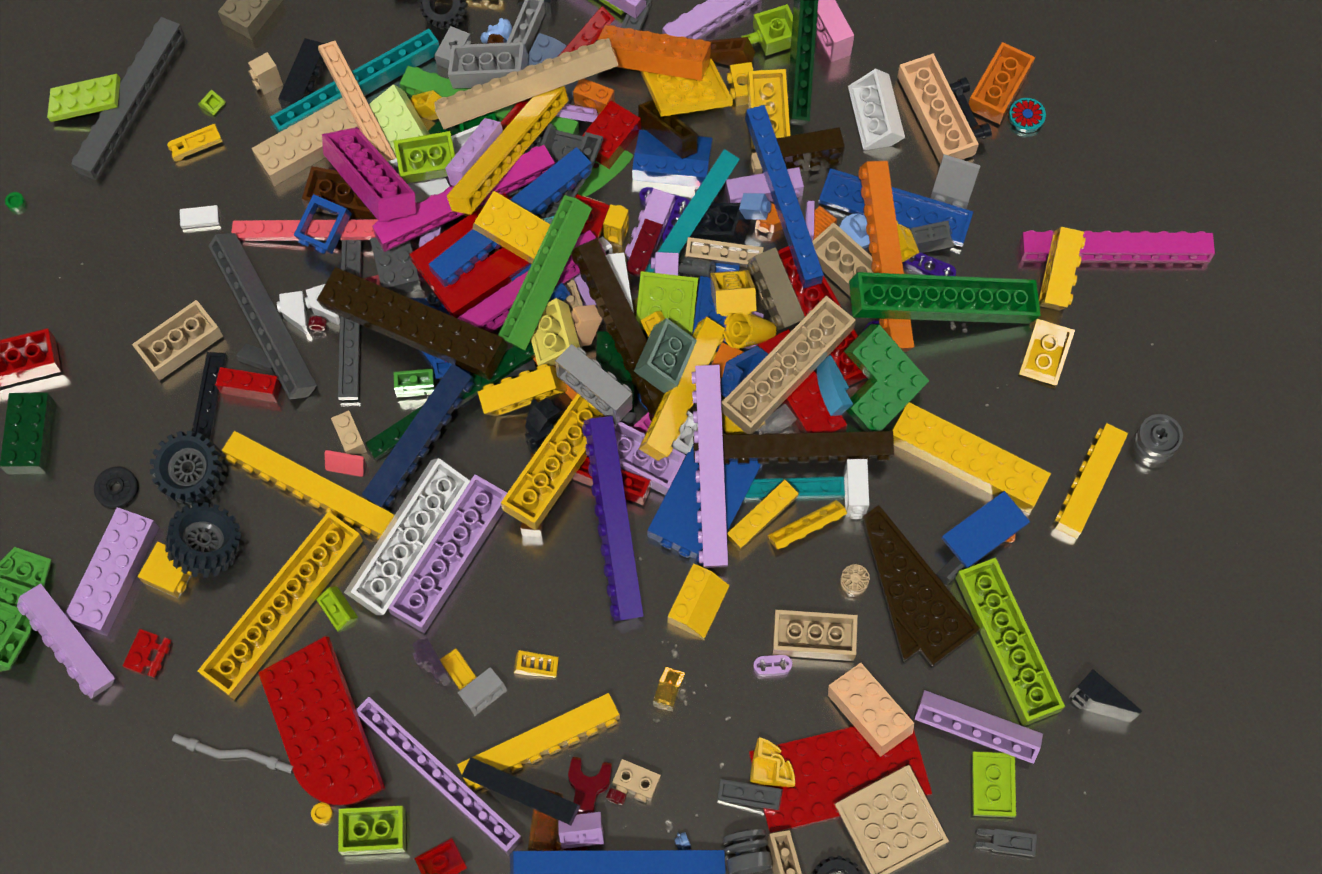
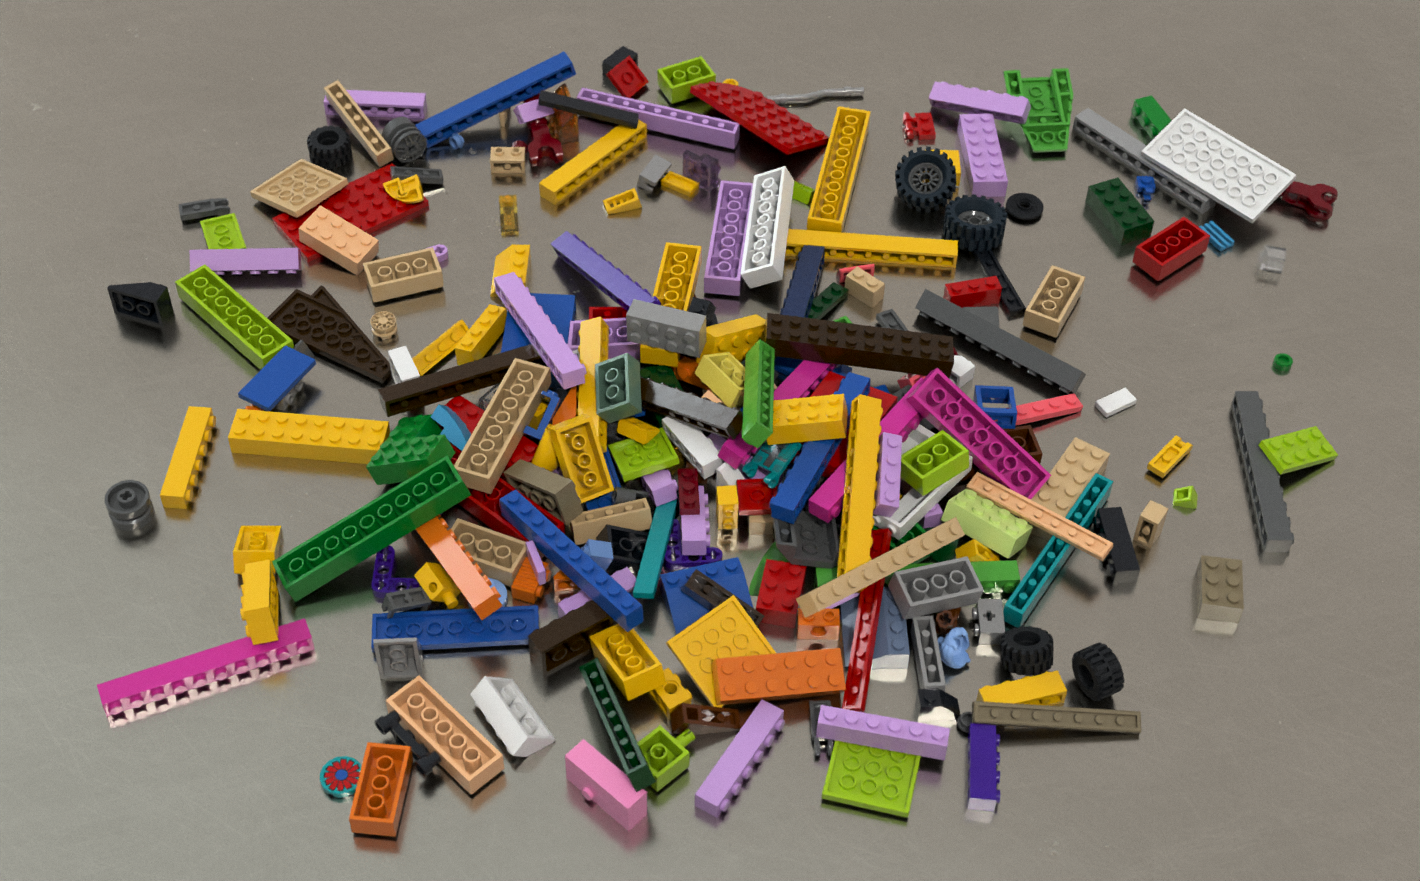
camera: 155 degrees right, 20 degrees down
white slope [277,291,309,334] -> none

